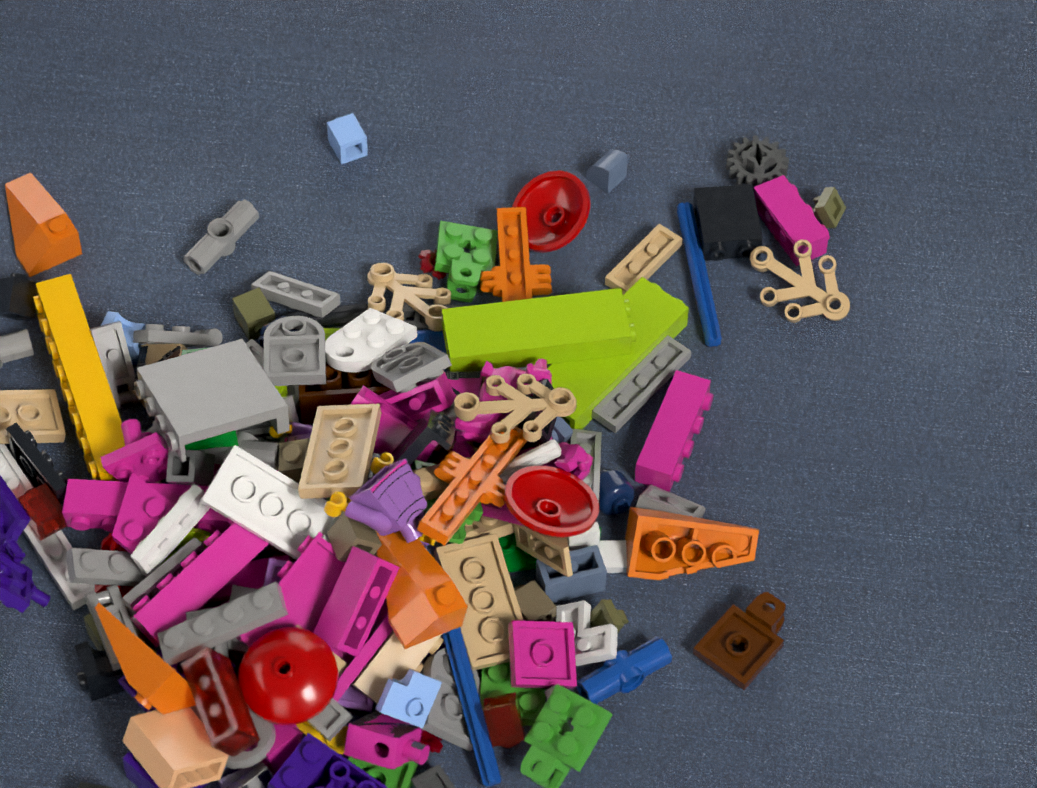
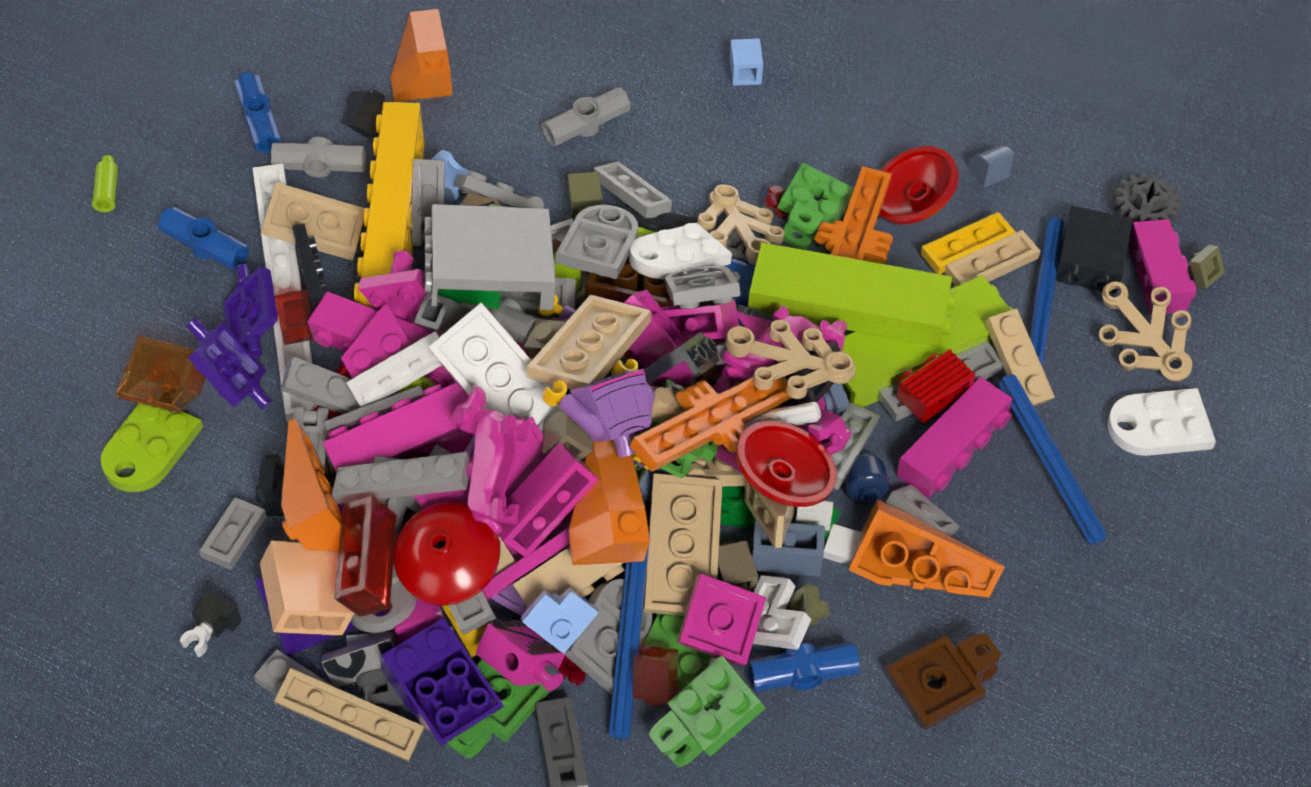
camera: 20 degrees right, 0 degrees up
none -> light grey plate [199,497,267,570]
none -> dark pink animal [452,386,530,534]
none -> red brick [896,349,975,423]
none -> yellow plate [921,212,1016,274]
none -> tan plate [984,308,1055,406]
none -> blue axle [999,374,1107,545]
none -> white plate [1107,388,1216,456]

